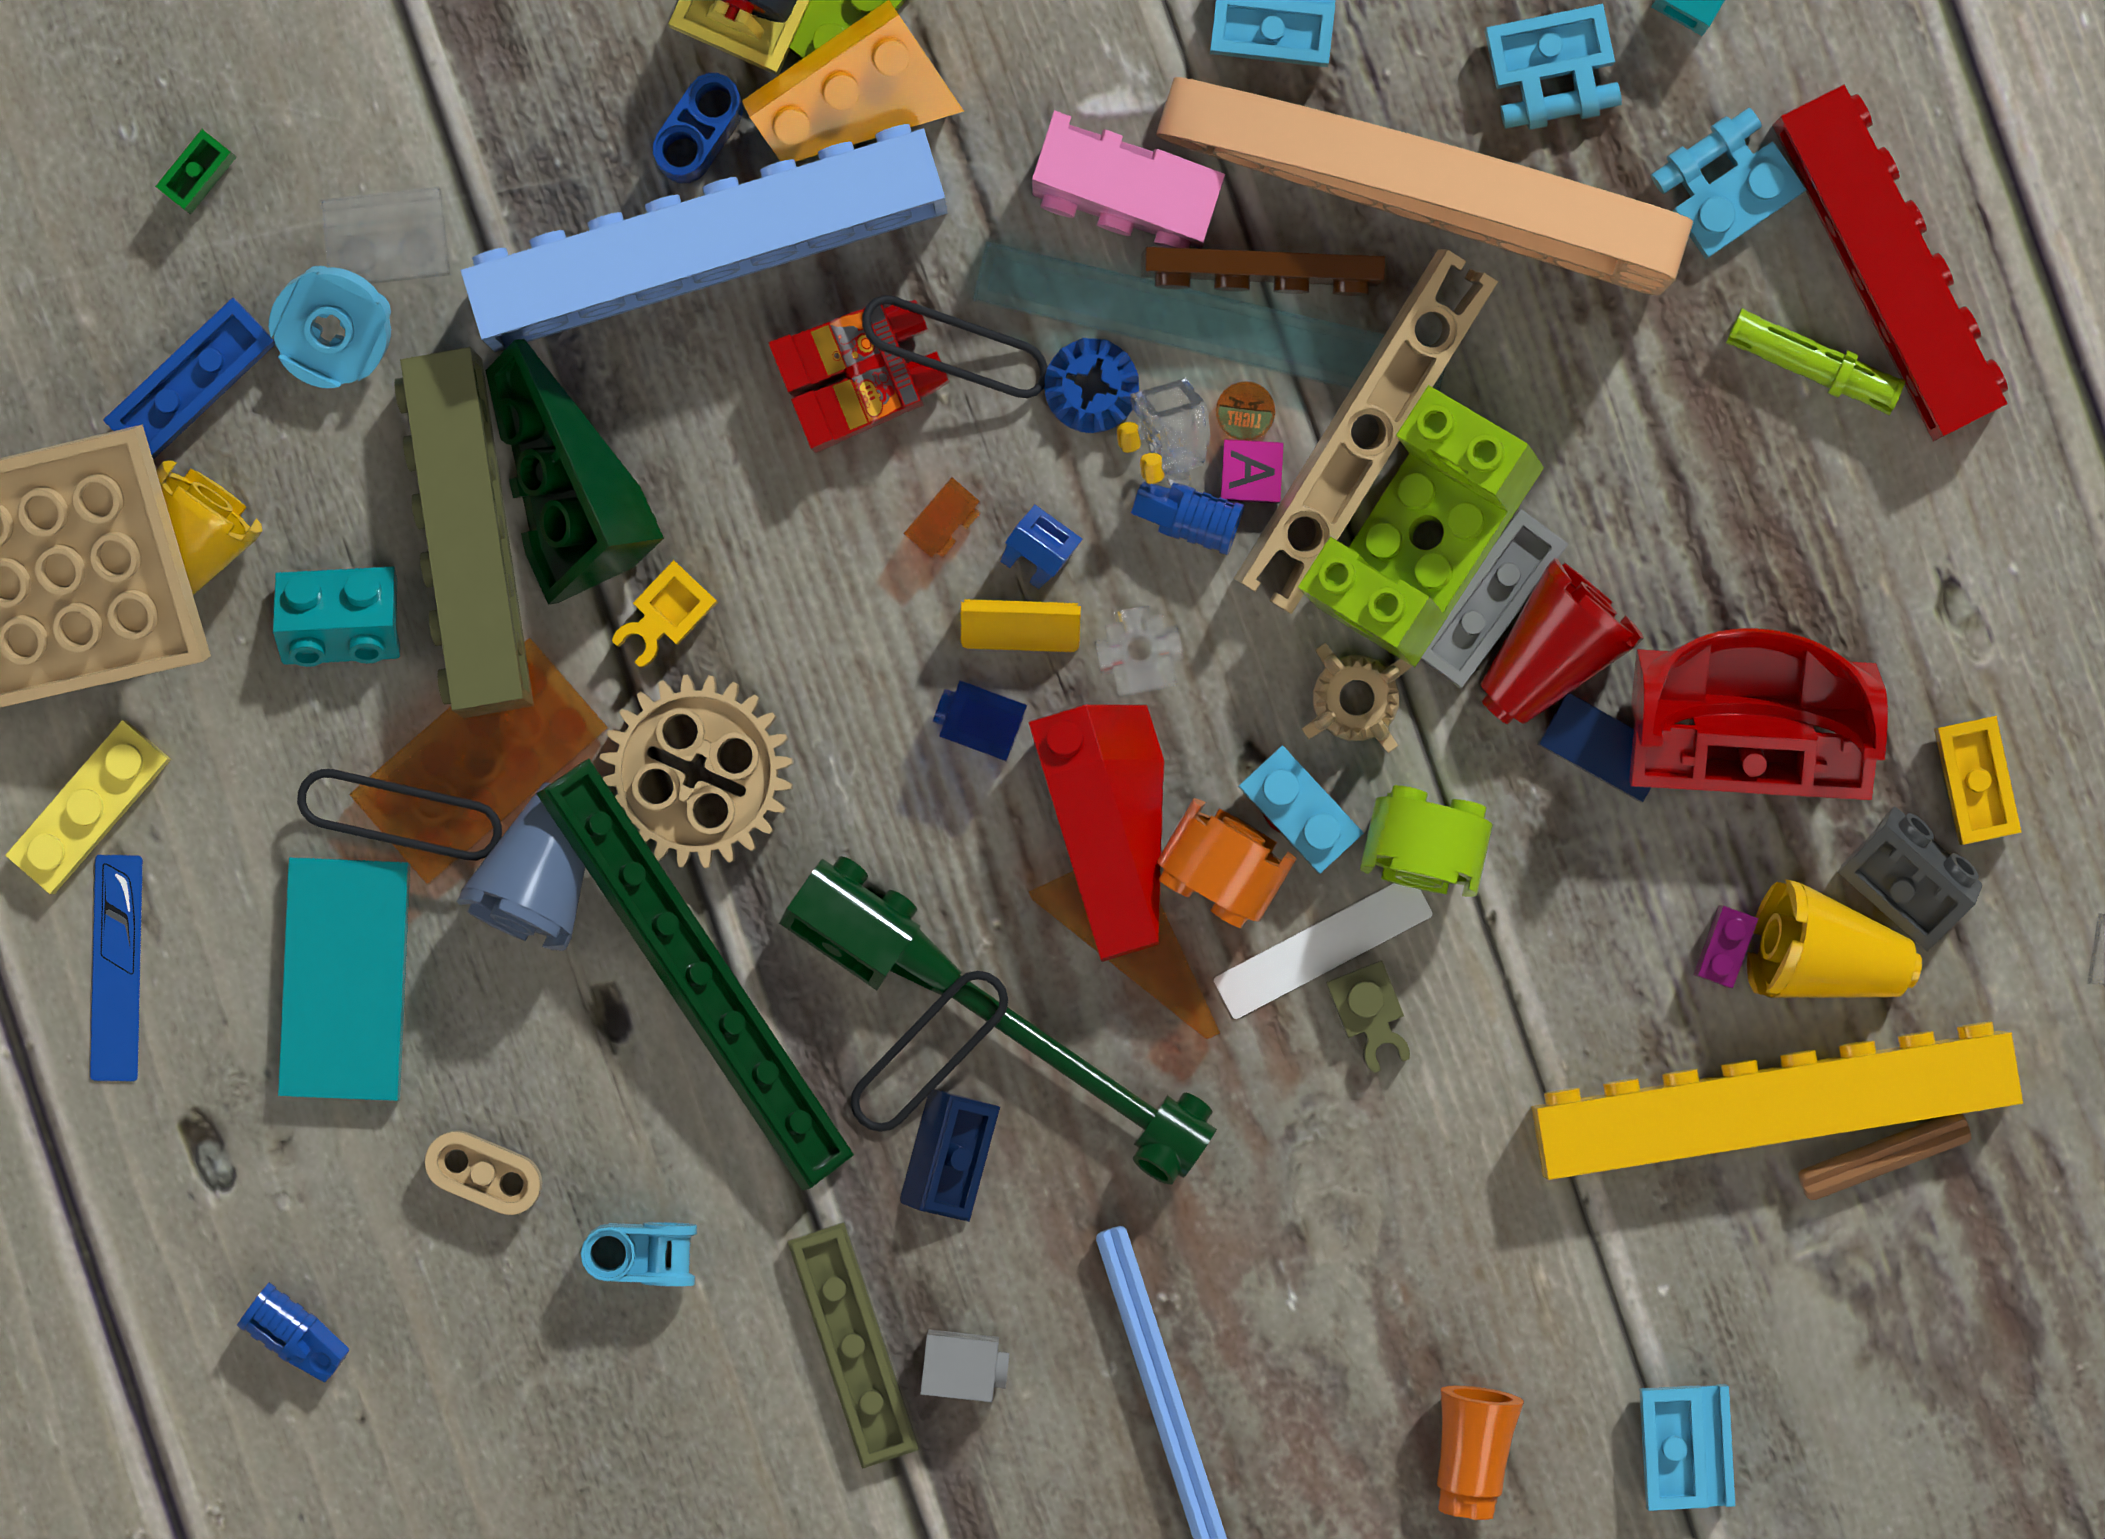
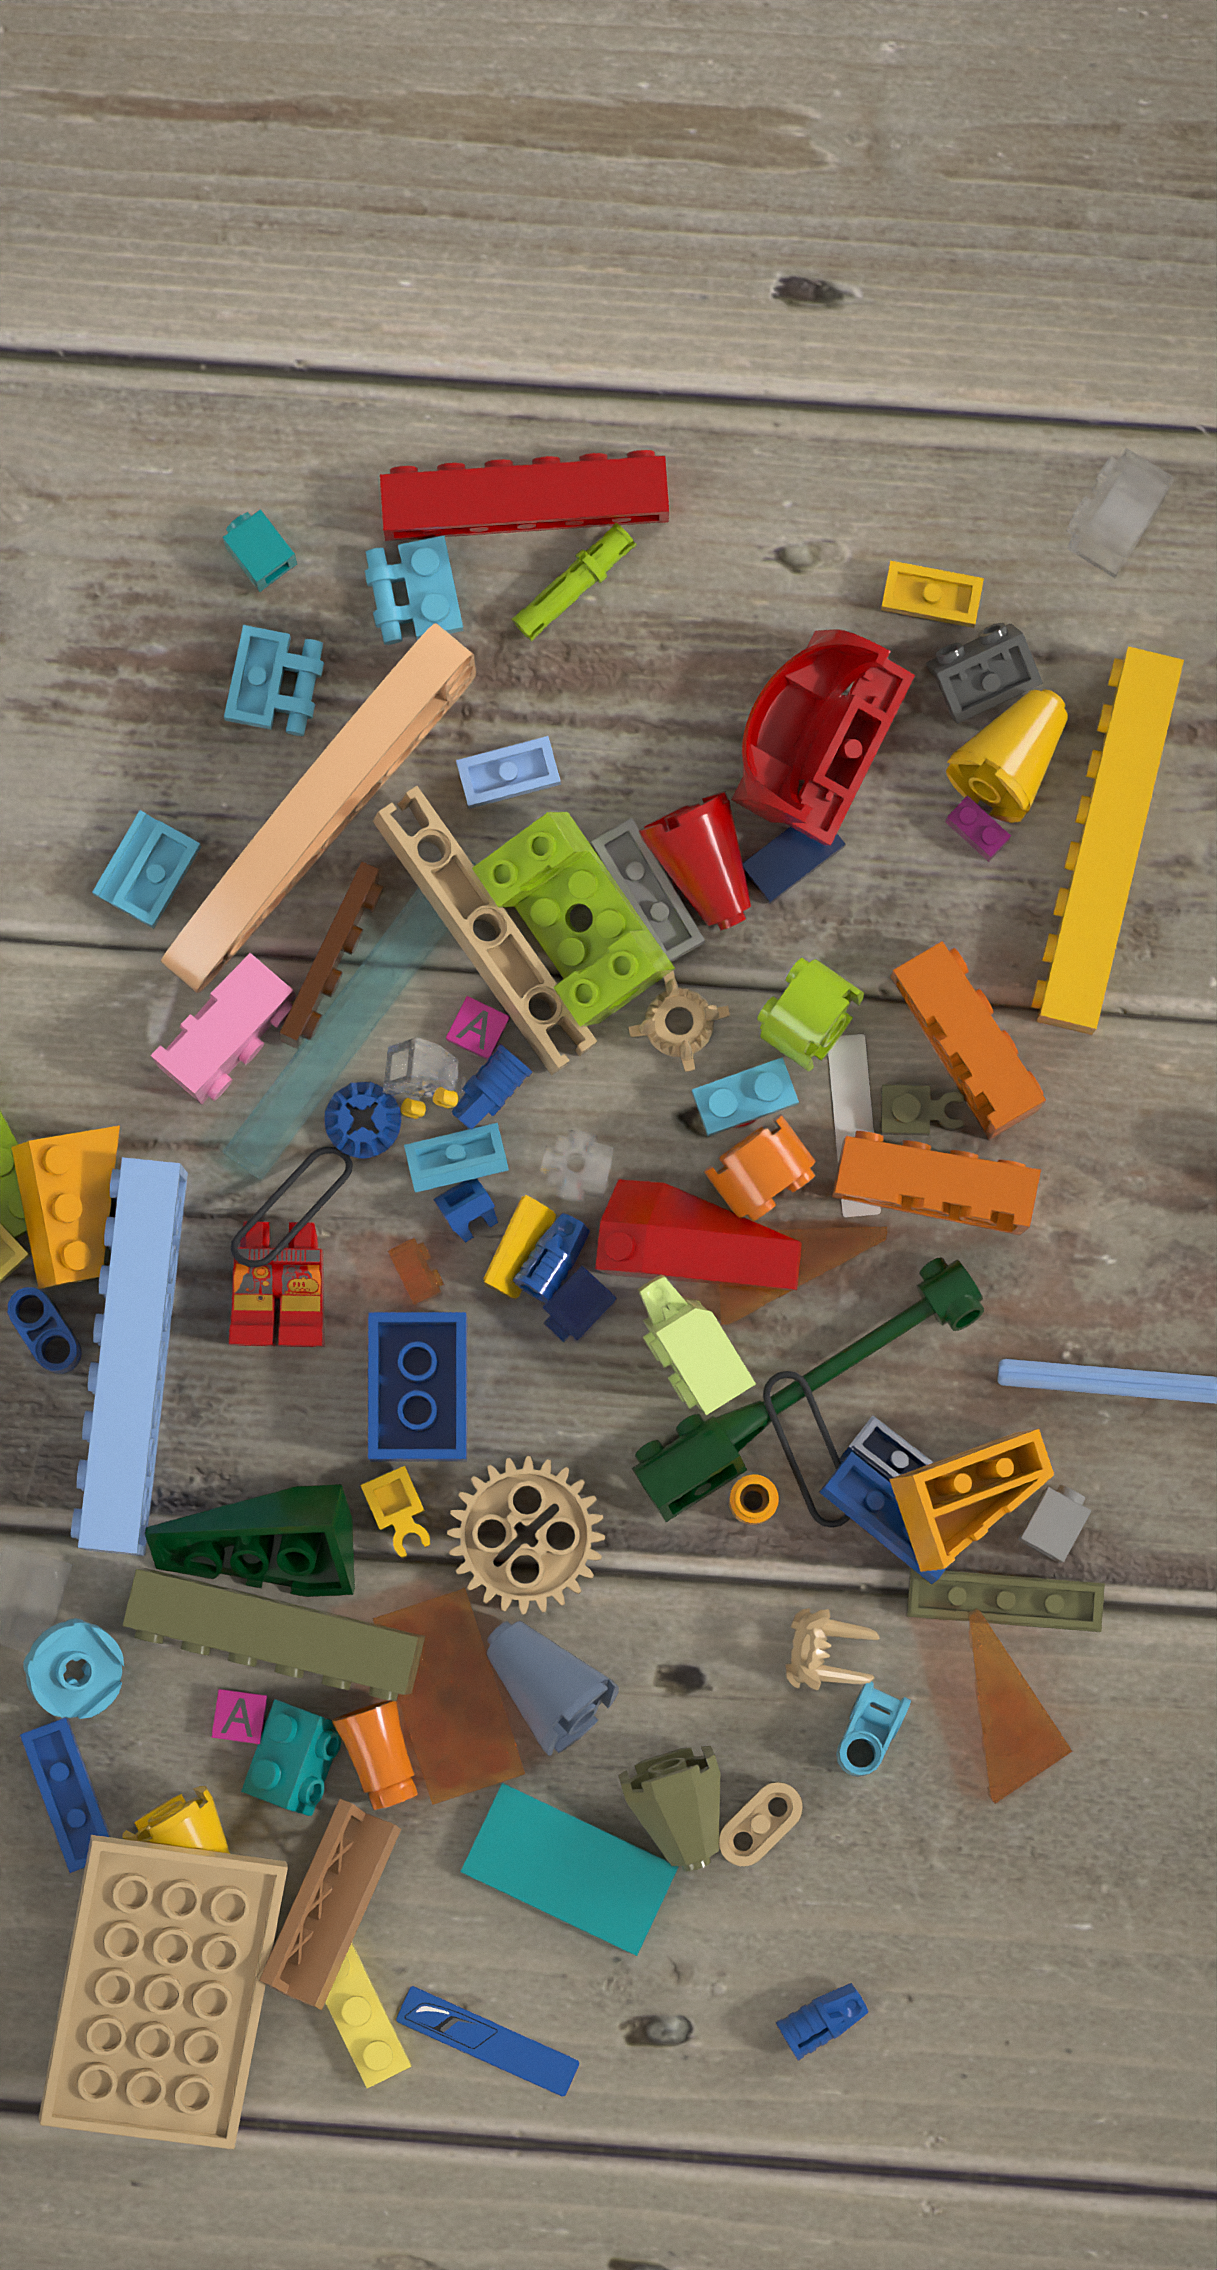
camera: 70 degrees left, 5 degrees down
black piece [297,769,502,861] -> none
dark green tile [536,758,854,1191] -> none
clear orange tile [1215,381,1275,441] -> none
medium nougat axle [1798,1114,1972,1200] -> none
none -> dark pink tile [211,1689,268,1744]
none -> medium nougat fence [259,1799,401,2010]
none -> orange plant [332,1700,418,1810]
none -> blue brick [368,1312,468,1462]
none -> medium azure plate [404,1123,509,1193]
none -> light blue plate [456,736,561,809]
none -> blue hinge [513,1213,590,1304]
none -> olive cone [618,1746,720,1871]
none -> yellowish green hinge [638,1275,756,1415]
none -> light orange brick [729,1474,779,1525]
none -> tan piece [786,1608,880,1690]
none -> blue plate [819,1452,947,1585]
none -> orange wedge [832,1131,1041,1236]
none -> light orange wedge [889,1429,1054,1572]
none -> orange wedge [890,941,1046,1140]
none -> clear orange wing [968,1608,1073,1804]

